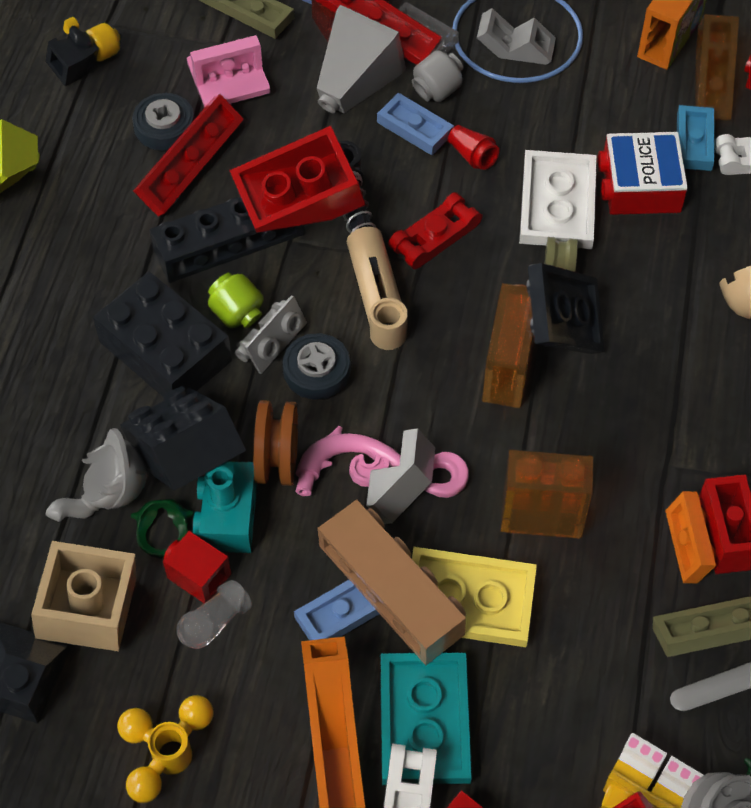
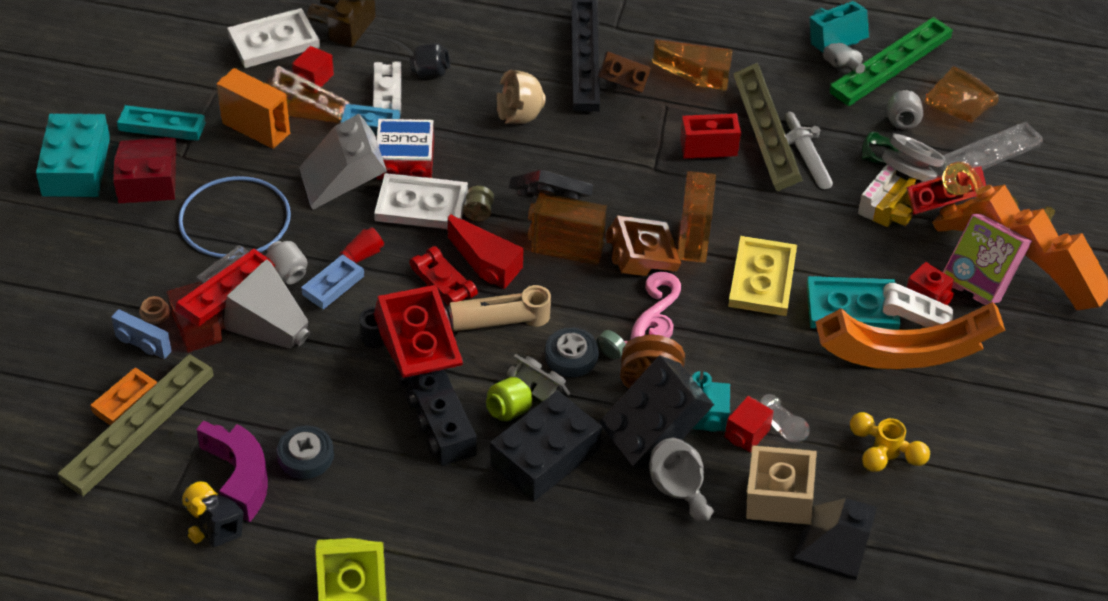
camera: 90 degrees left, 10 degrees down
dark green piece [131,499,194,558] -> none
red plate [133,94,244,216] -> none
bright pink bracket [187,35,270,107] -> none
medium blue plate [294,580,379,641] -> none
medium nougat brick [318,499,466,665] -> none
light grey slope [366,428,435,524] -> none
light grey slope [477,8,556,65] -> none
orange plate [665,491,716,583] -> none
none -> magenta arch [196,420,268,523]
none -> light grey slope [299,114,387,209]
none -> red slope [447,214,523,289]
none -> sand green tile [596,330,625,359]
none -> dark orange plate [605,215,681,276]

